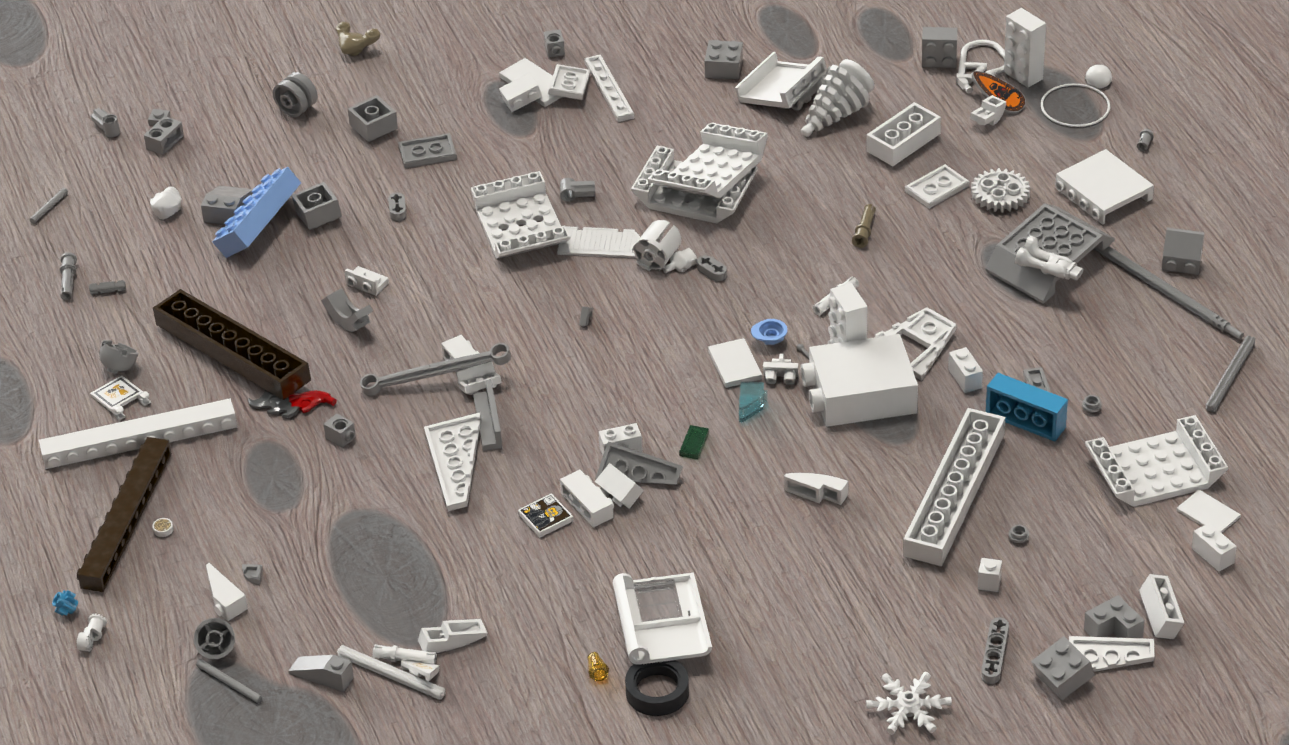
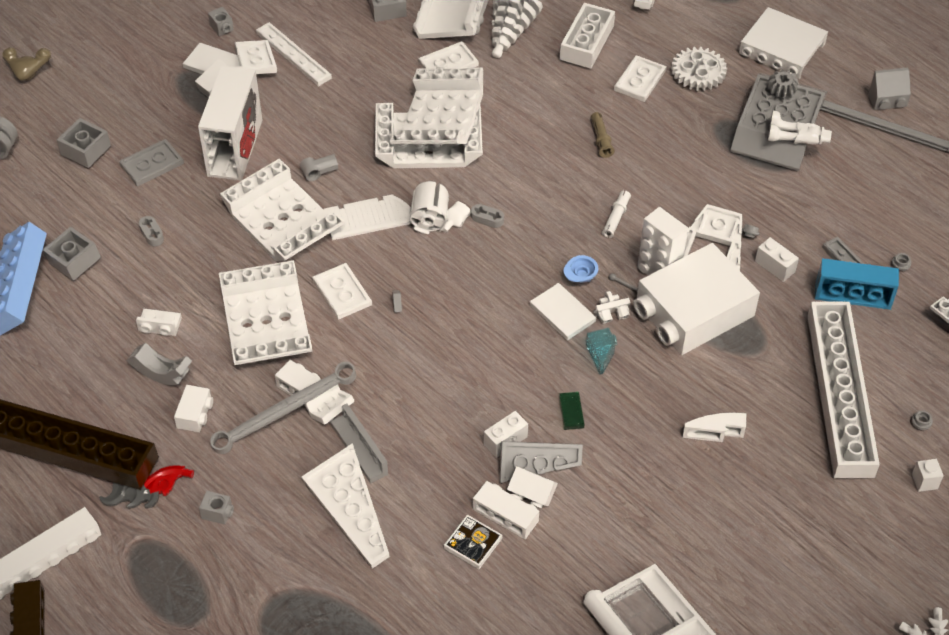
camera: 25 degrees left, 10 degrees up
none -> white brick [174,385,213,432]
none -> white brick [198,66,262,181]
none -> white slope [219,260,313,365]
none -> white tile [313,263,372,320]
none -> white tile [418,42,479,68]
none -> light grey plate [742,224,760,238]
none -> light grey gear [768,69,798,99]

